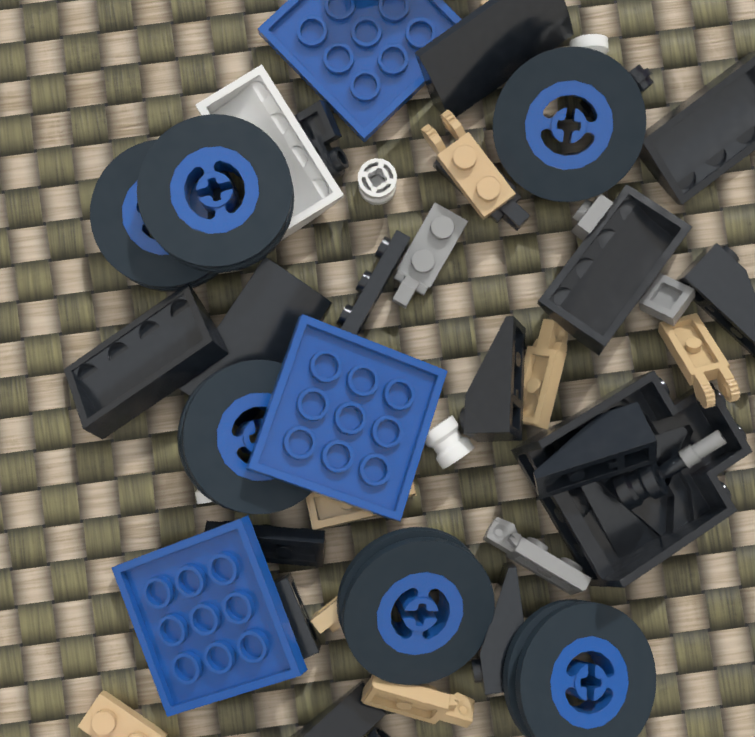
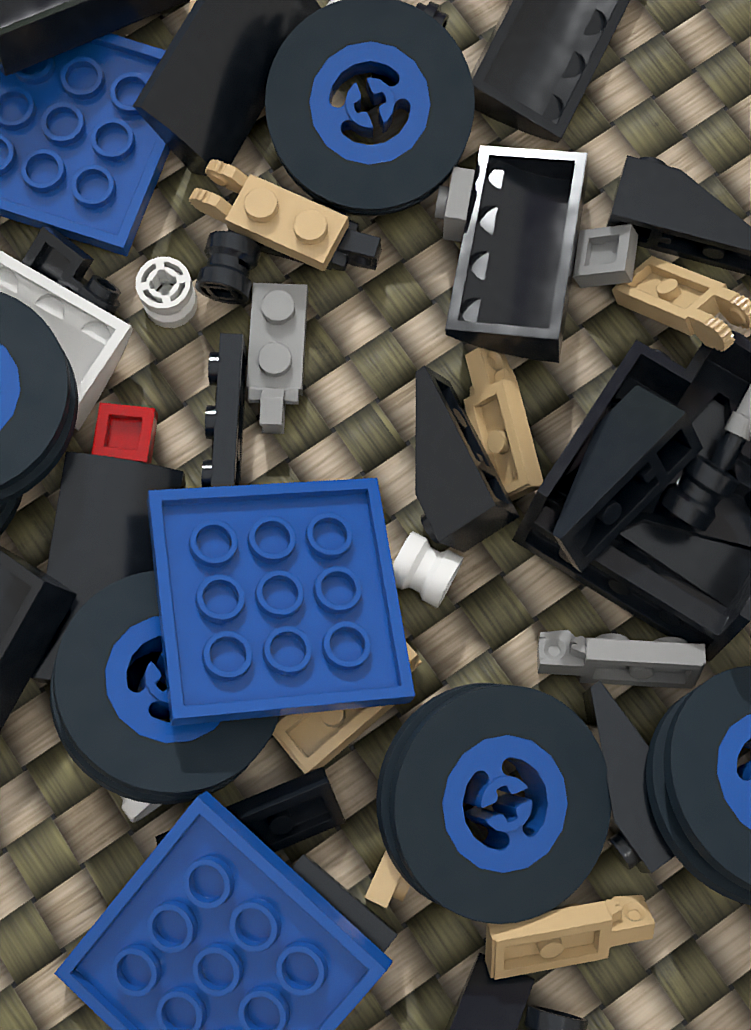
camera: 25 degrees left, 10 degrees down
none -> red plate [91,402,158,464]
none -> black wheel [195,231,261,305]

